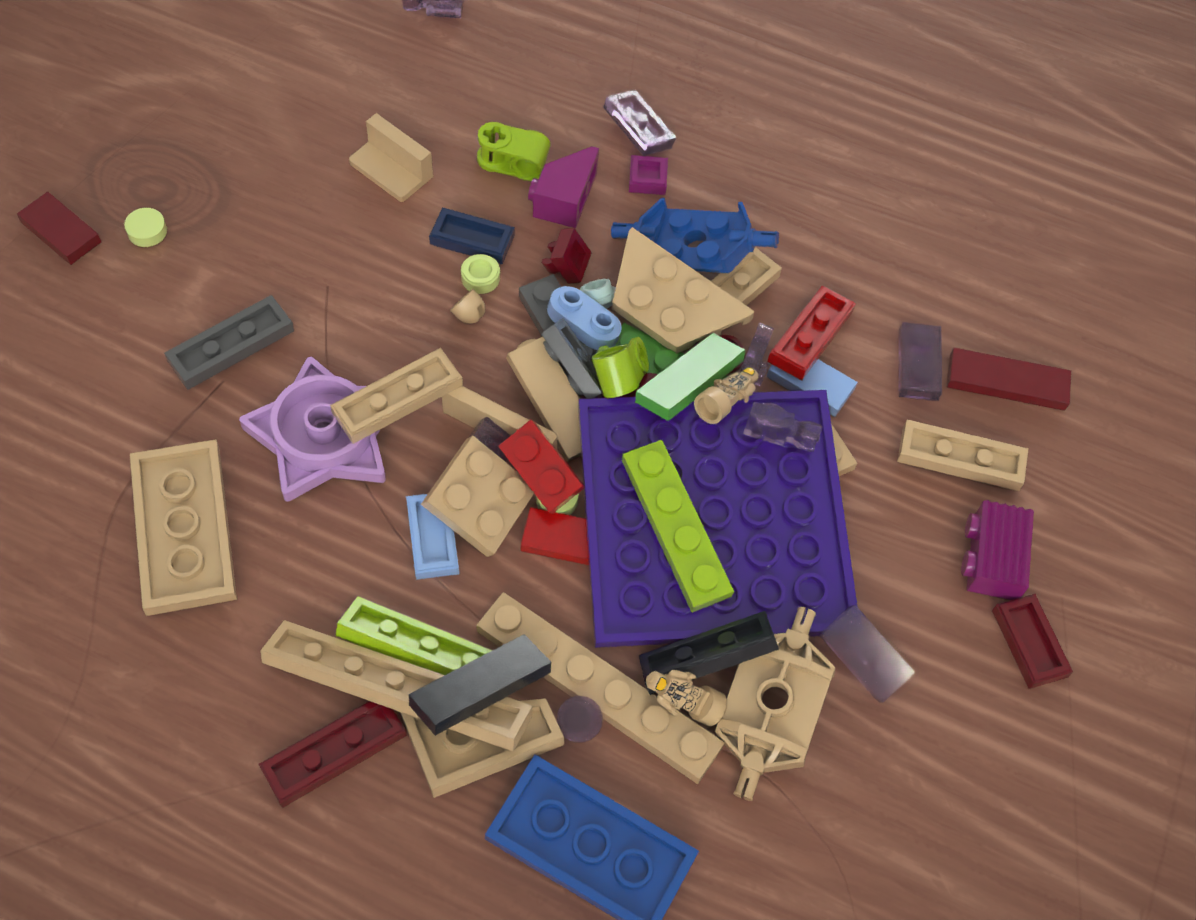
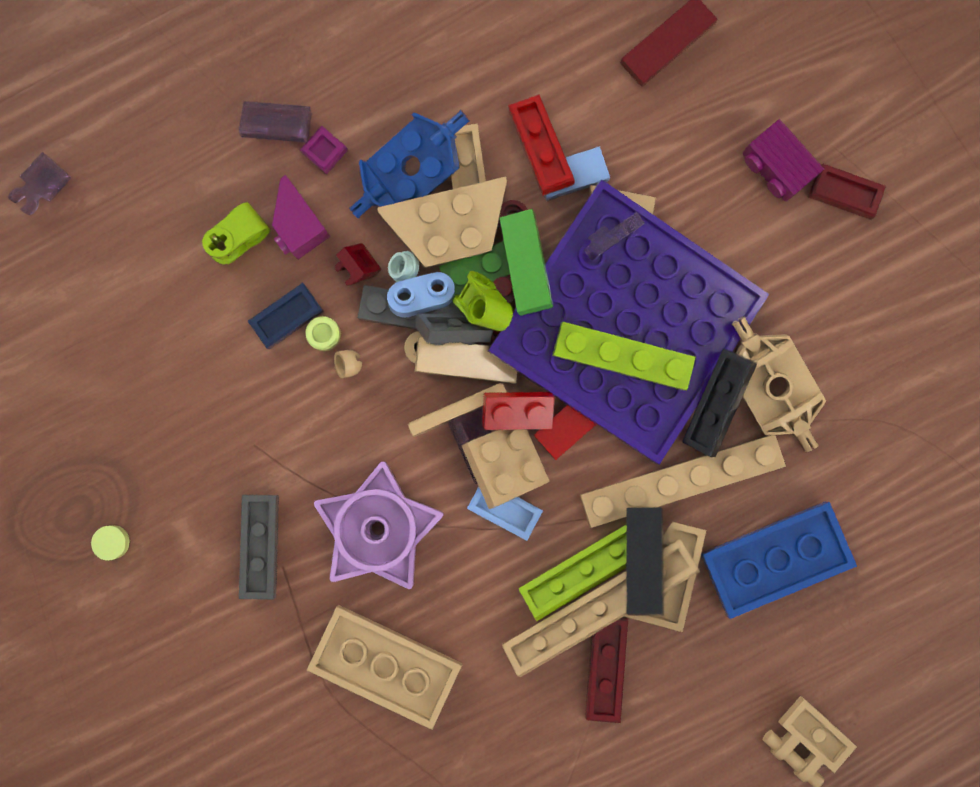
camera: 45 degrees left, 25 degrees up
dark red tile [17,191,101,265] -> none
tan tile [330,348,463,444] -> none
tan panel [349,113,433,202] -> none
plate [557,696,603,742] -> none
tan piece [646,670,727,726] -> none
tan piece [694,367,758,424] -> none
clear purple plate [740,323,774,386] -> none
clear purple plate [819,605,915,703] -> none
tan plate [897,420,1029,491] -> none
clear purple plate [899,322,942,401] -> none

